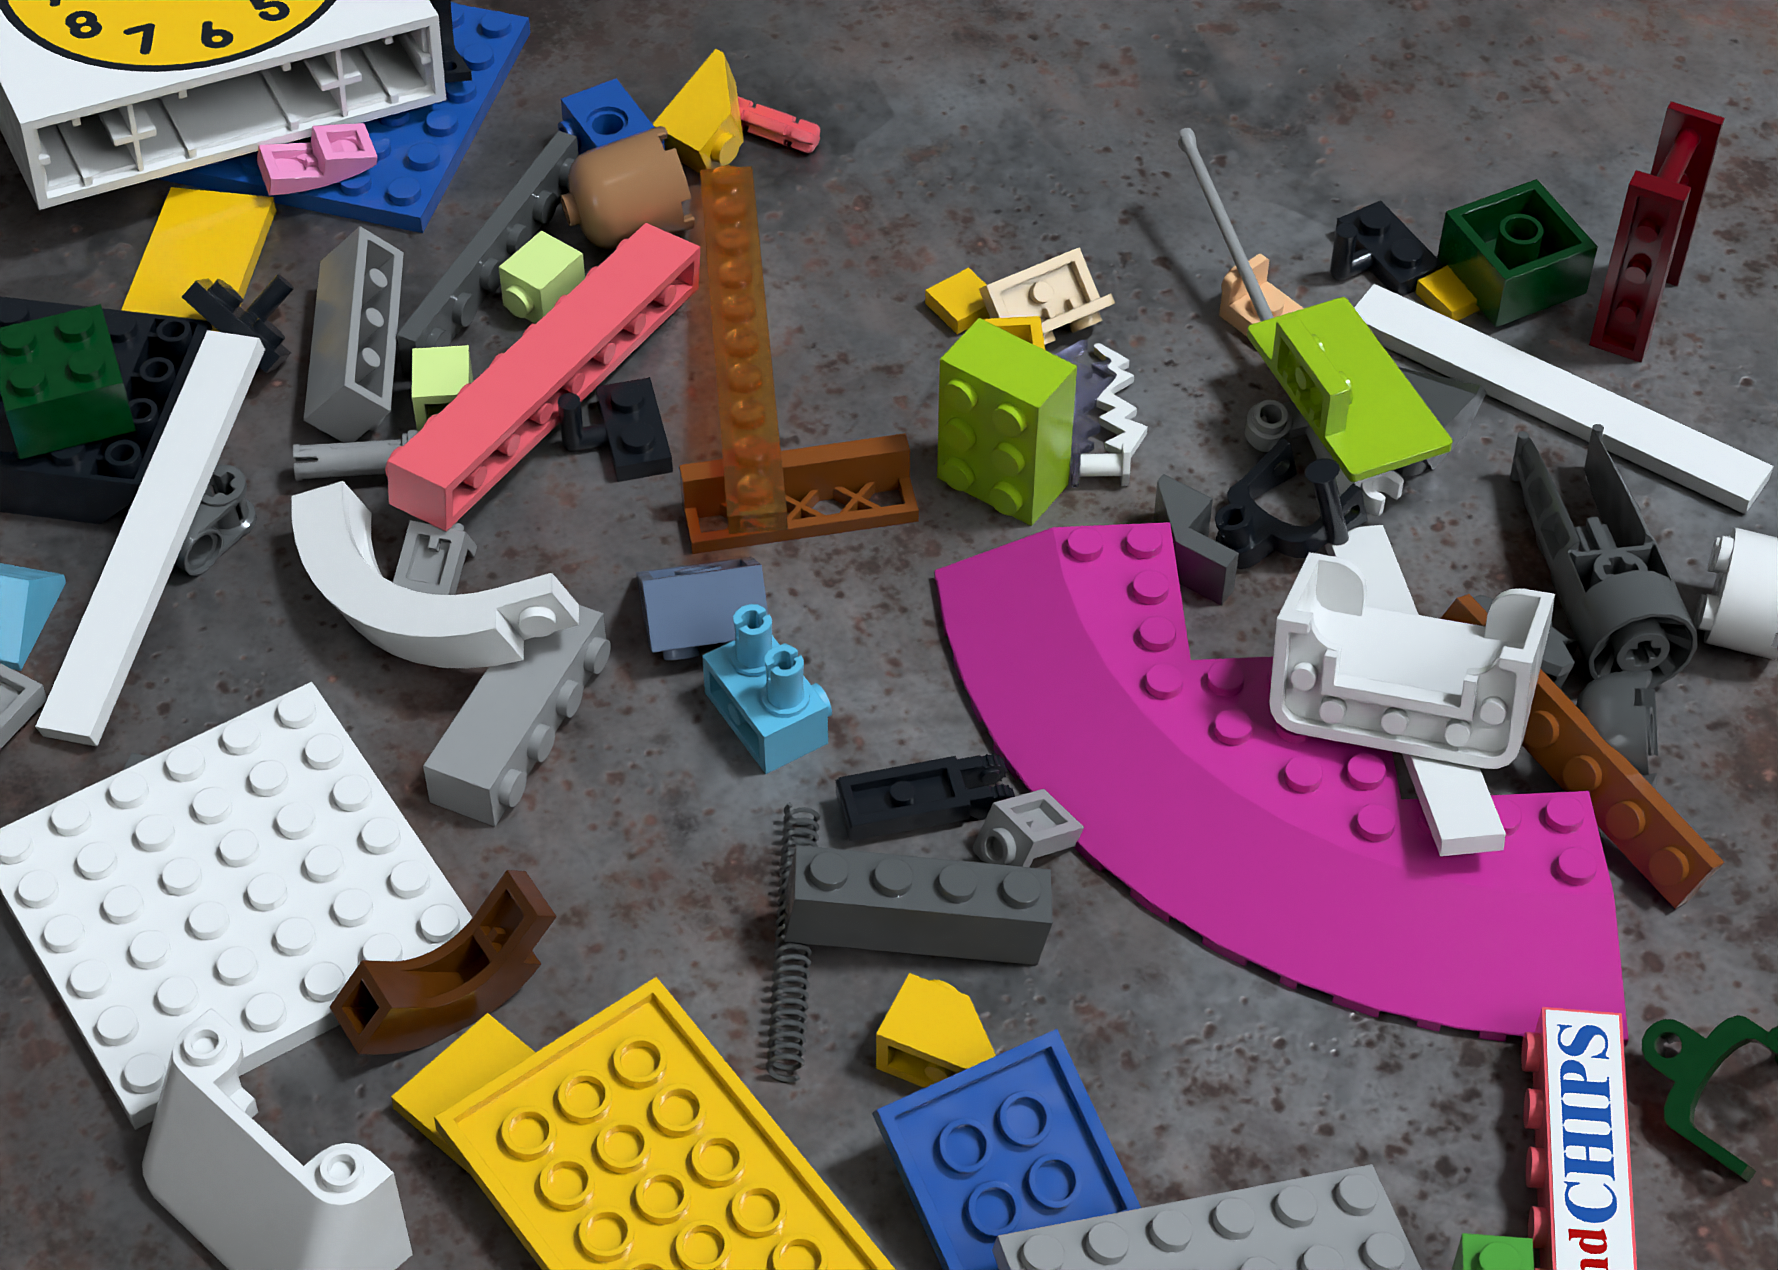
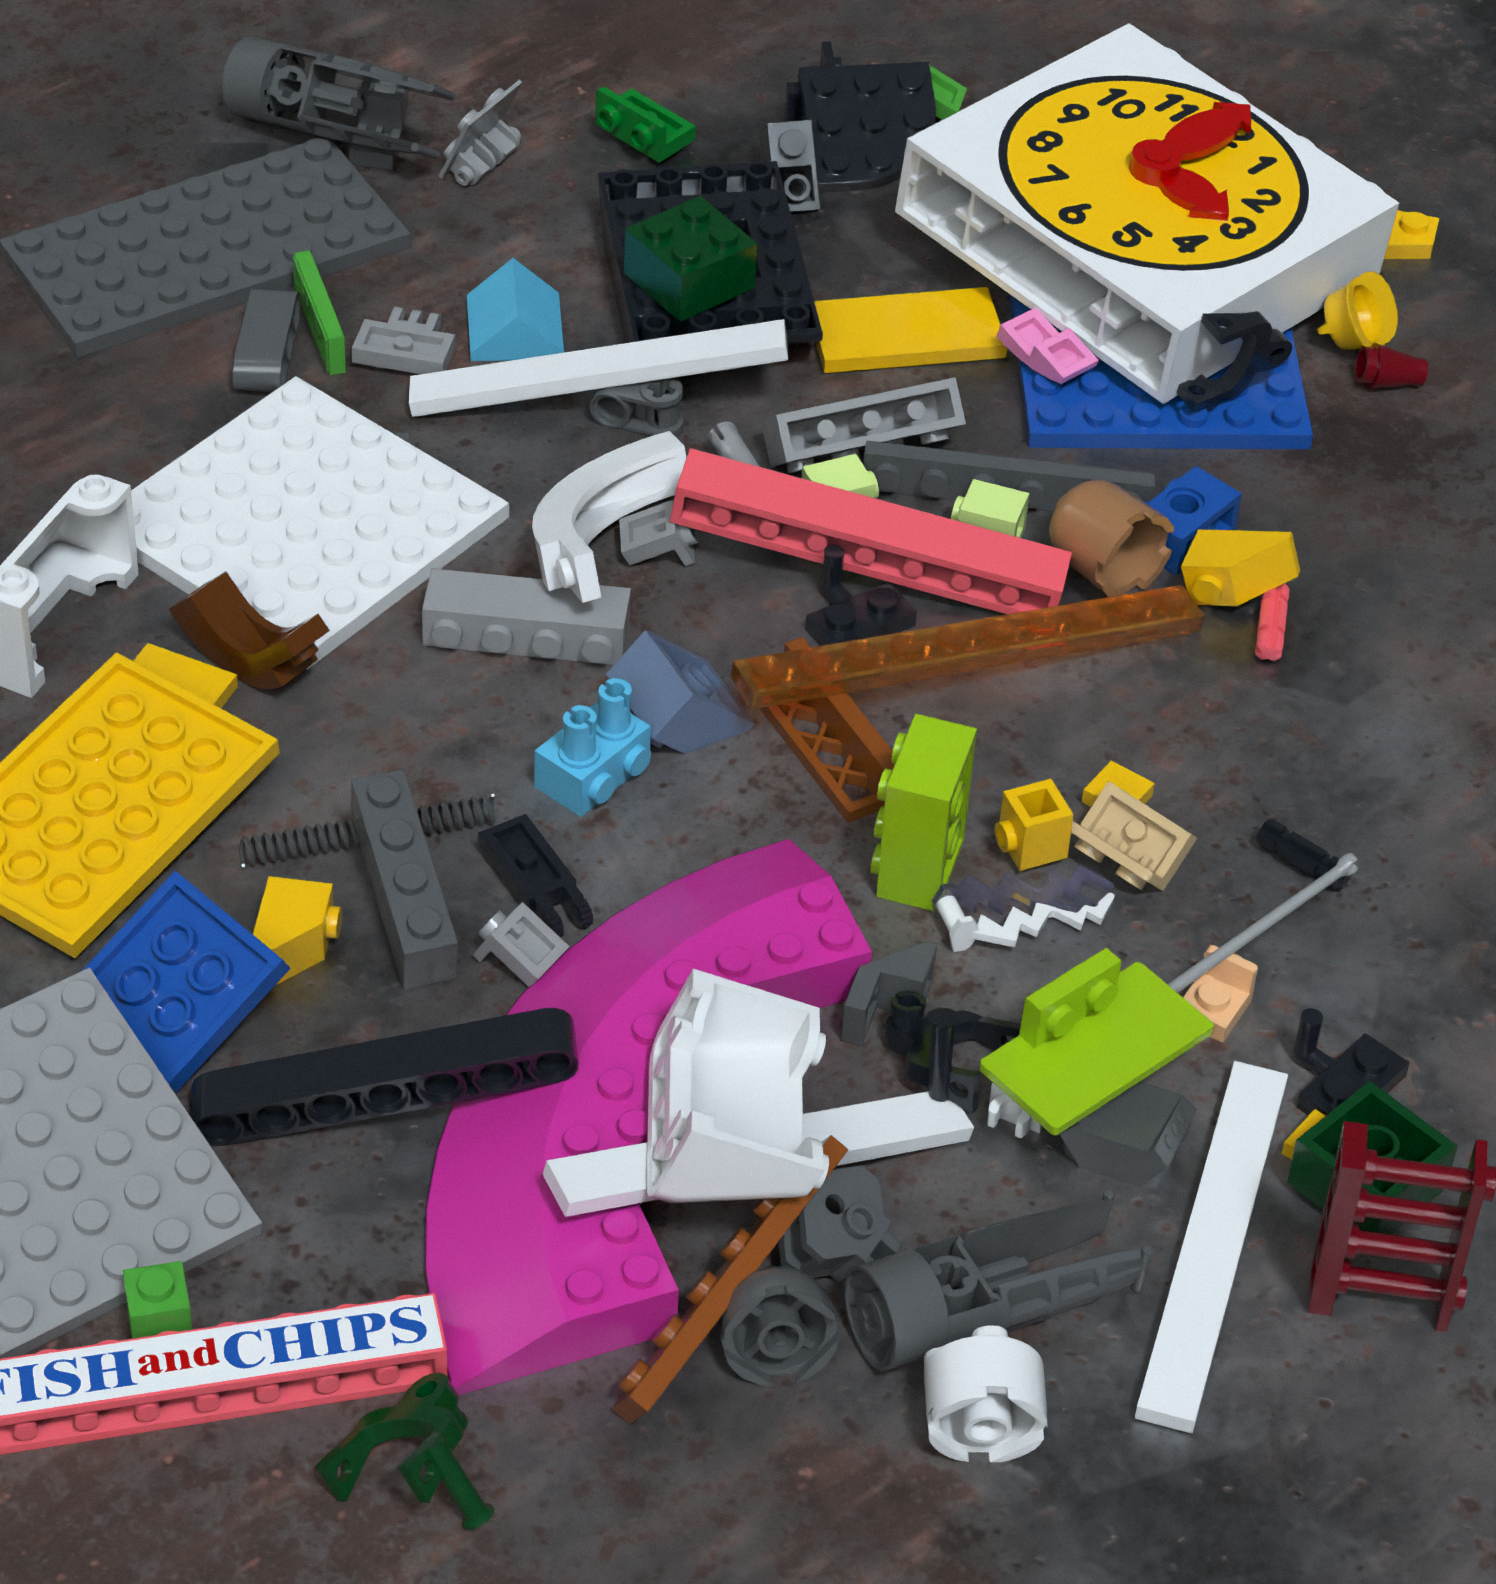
camera: 70 degrees right, 5 degrees down
black plate [182,274,294,373] -> none
none -> black beam [192,1008,579,1146]
none -> black axle [1256,819,1352,891]

